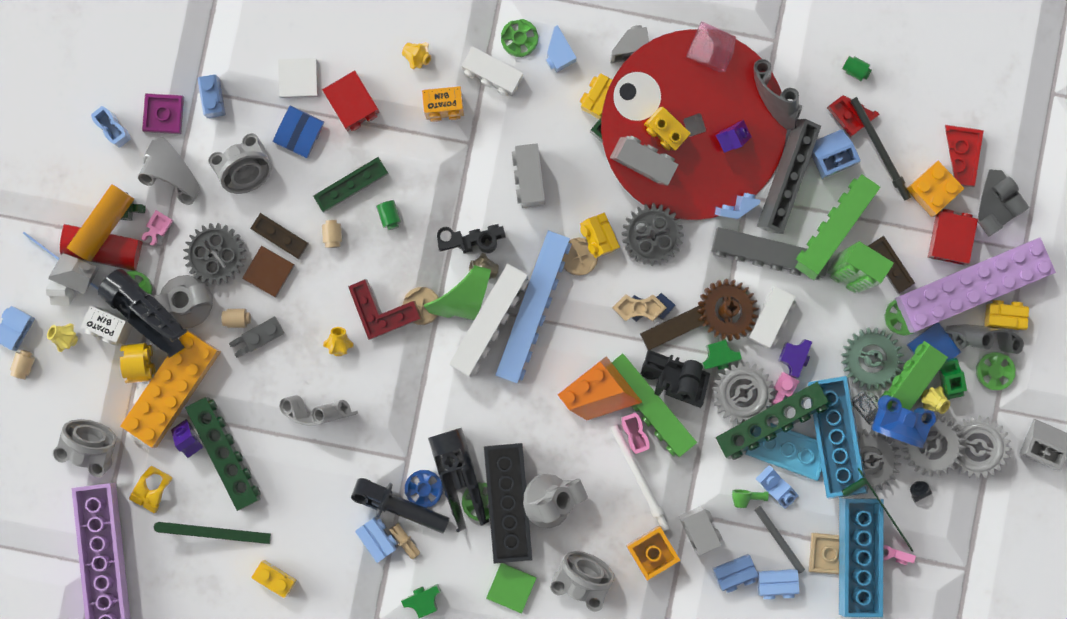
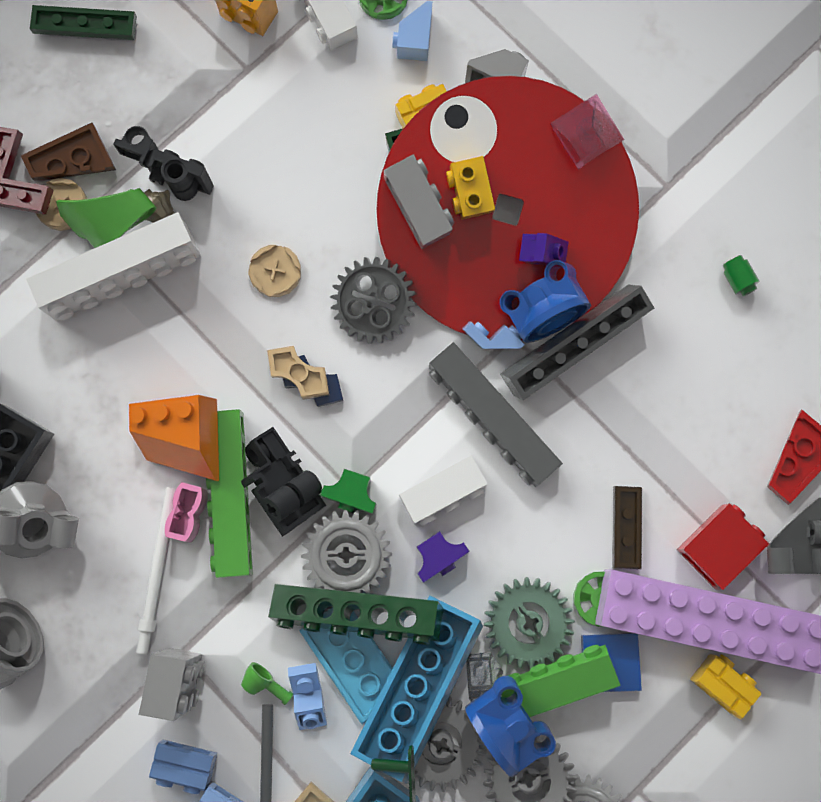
camera: 30 degrees right, 5 degrees down
tan brick [322,220,342,248] -> none
green brick [376,200,401,230] -> none
light blue brick [496,230,572,383] -> none
light grey brick [512,143,545,208] -> none
yellow brick [580,212,620,259] -> none
light orange brick [626,526,681,581] -> none
dark brown tile [640,306,705,351] -> none
reddish brown gear [698,279,759,341] -> none
dark grey panel [754,59,802,130] -> none
bright pink plate [771,372,800,405] -> none
bright green brick [795,174,881,280] -> none
medium blue slope [811,129,861,179] -> none
red wing [827,95,880,137] -> none
bright green brick [827,241,894,293] -> none
pearl dark grey bar [850,97,911,201] -> none
light orange brick [907,160,965,217] -> none
light yellow rock [921,386,950,414] -> none
green brick [939,358,967,400] -> none
dark grey panel [945,324,1024,354] -> none
bright green piece [976,352,1016,390] -> none
none -> reddish brown wing [21,122,116,181]
none -> blue piece [500,260,591,343]

